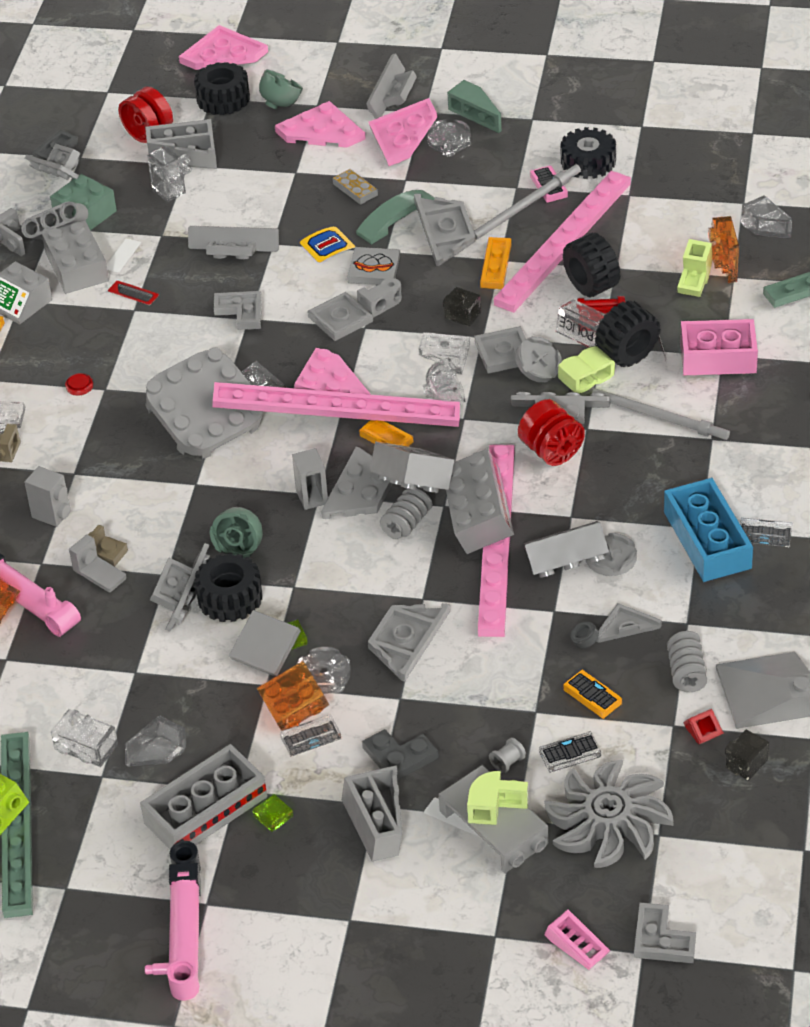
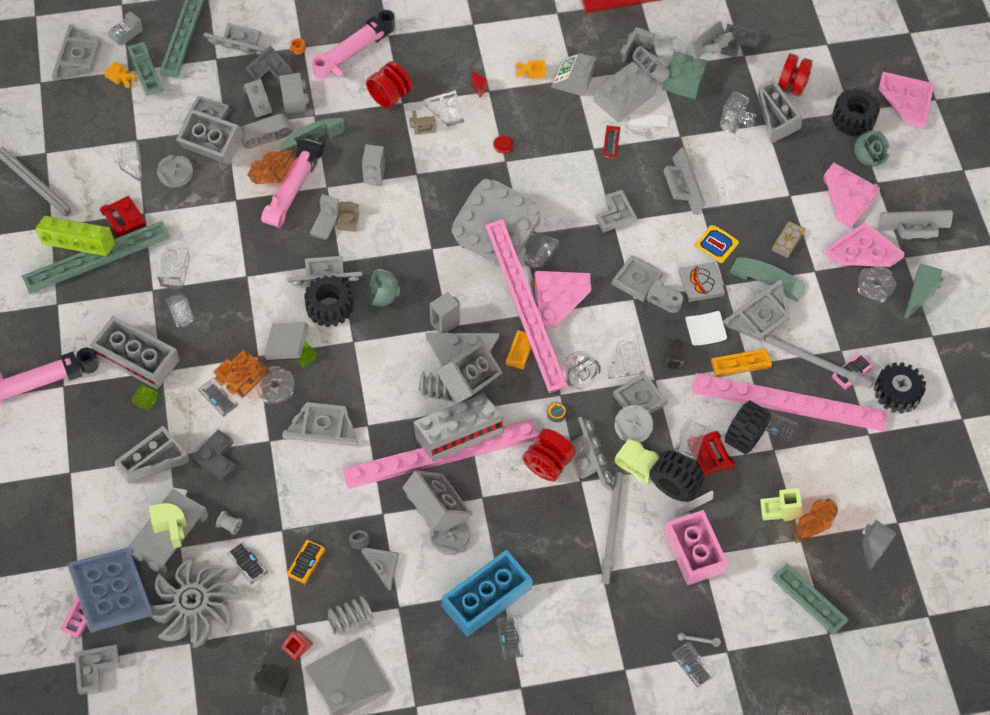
camera: 65 degrees right, 15 degrees up
none -> sand blue plate [68,547,152,633]
none -> dark grey tile [547,402,566,423]
none -> white sticker [685,311,727,346]

